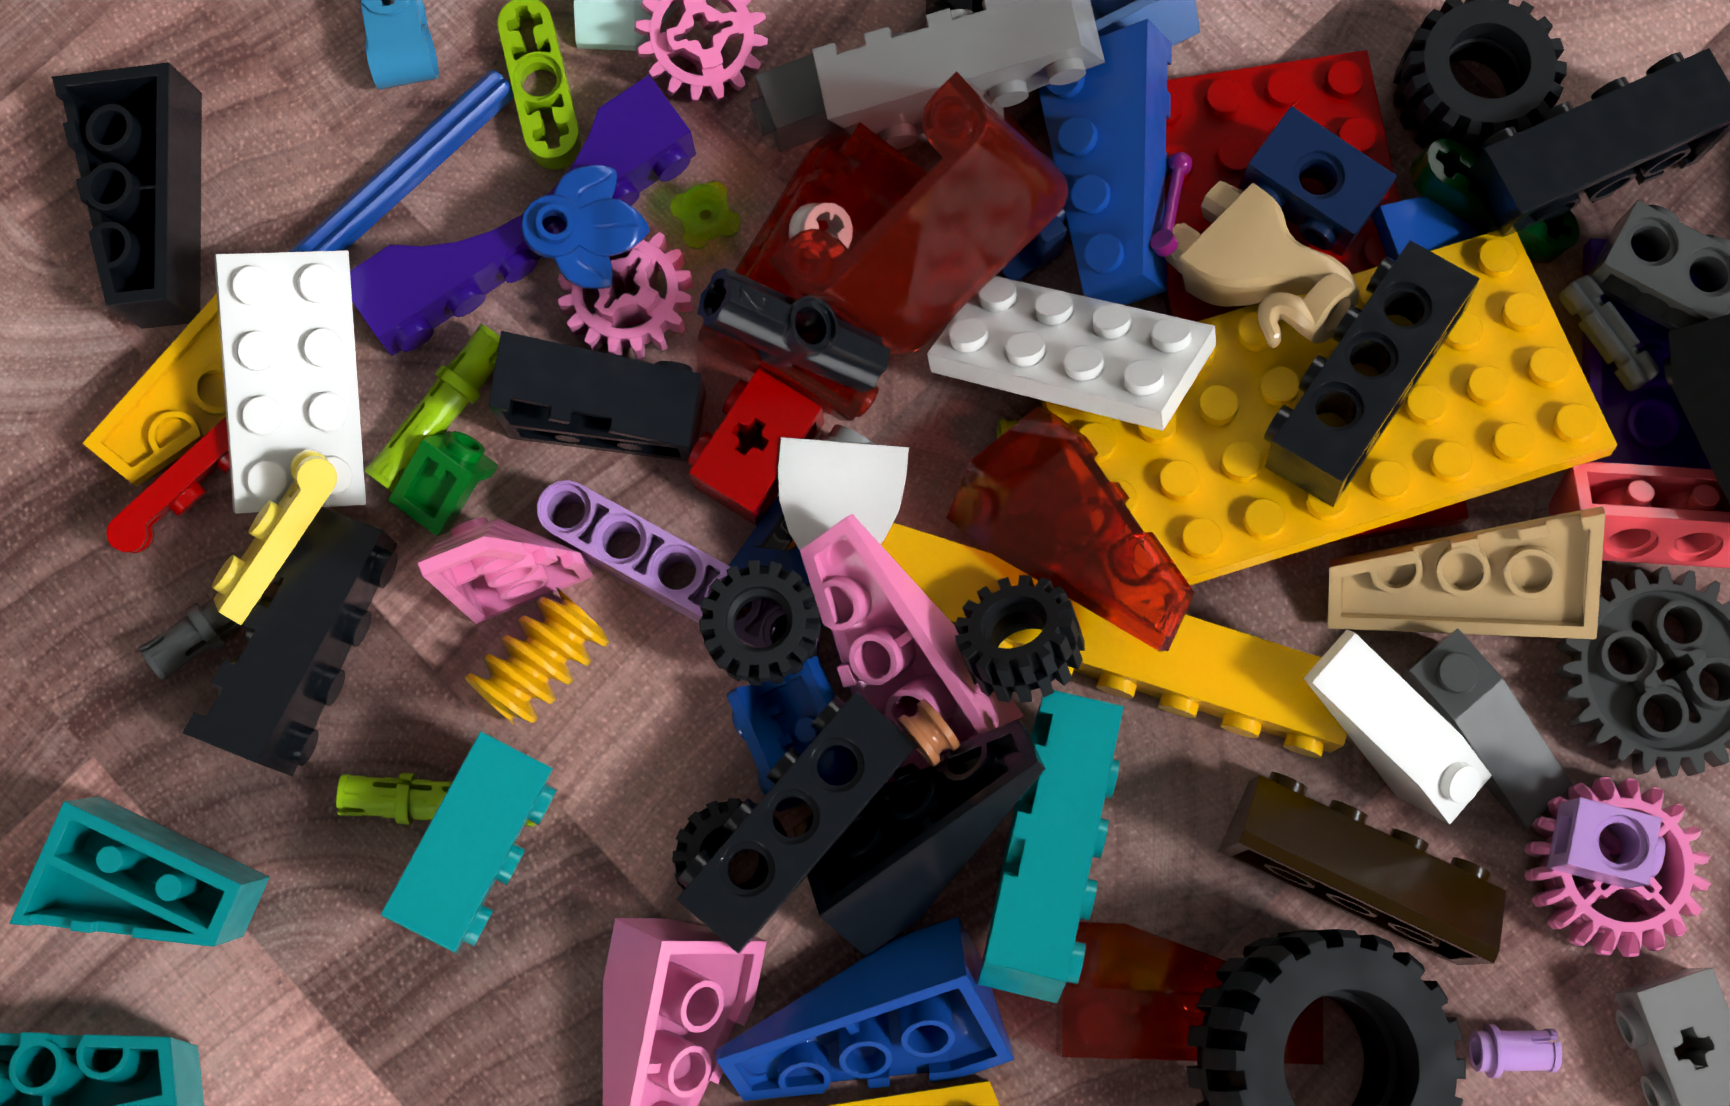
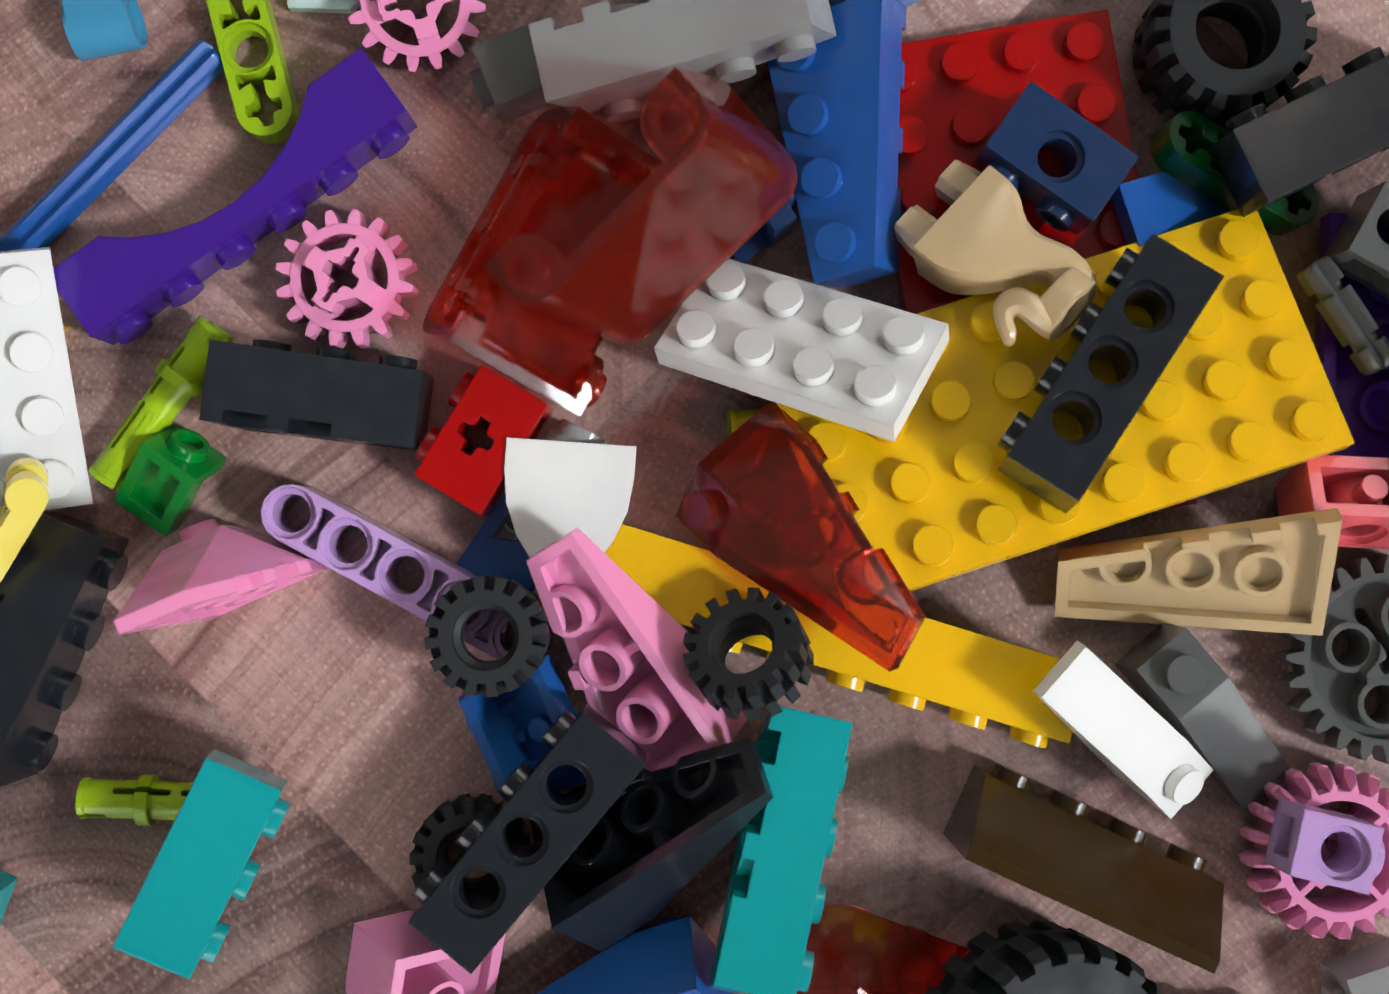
camera: 10 degrees left, 10 degrees up
yellow piece [465,587,610,725] -> none
blue plate [521,165,650,289] -> none
clear neon green plate [670,181,741,250] -> none
black piece [697,268,890,393] -> none
white bush [789,203,853,259] -> none
nougat bush [897,699,960,767] -> none
magenta hinge [1150,152,1193,257] -> none

